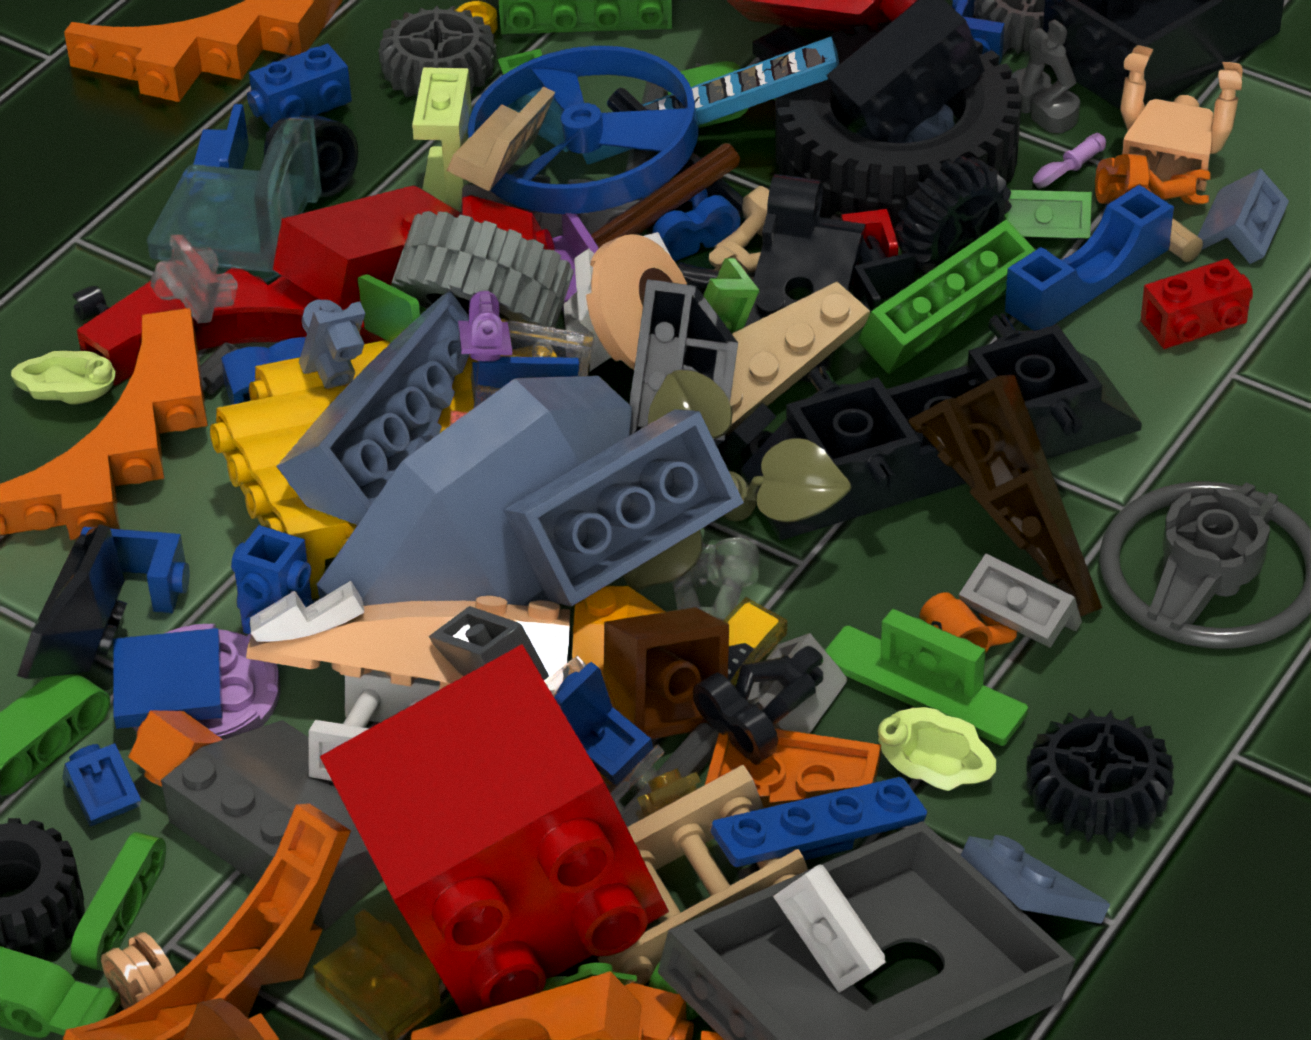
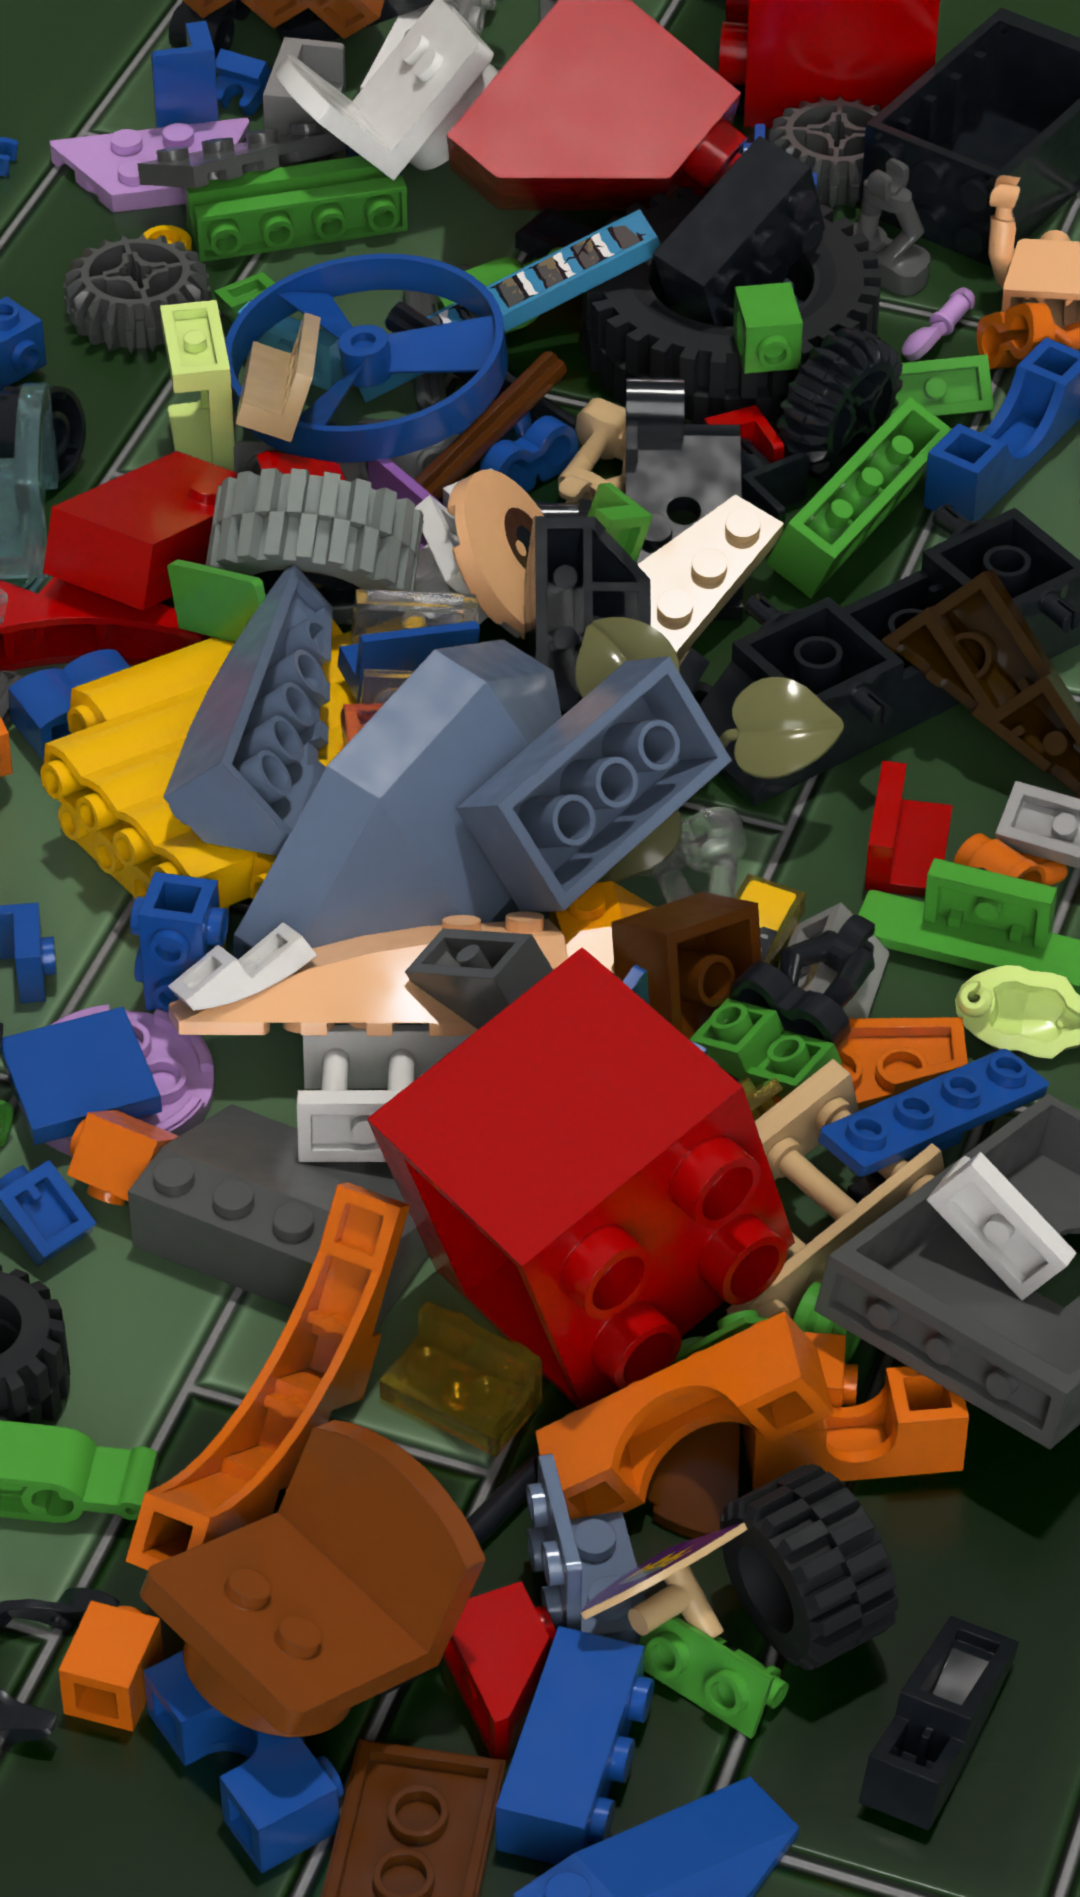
camera: 15 degrees left, 0 degrees up
bright green beam [71,832,166,971] -> none
light nougat wheel [101,932,176,1010] -> none
sand blue hips [299,300,366,388] -> none
medium lavender hinge [458,291,512,361] -> none
none -> bright green slope [689,998,842,1099]
none -> bright green brick [733,282,803,374]
none -> red panel [865,761,953,897]

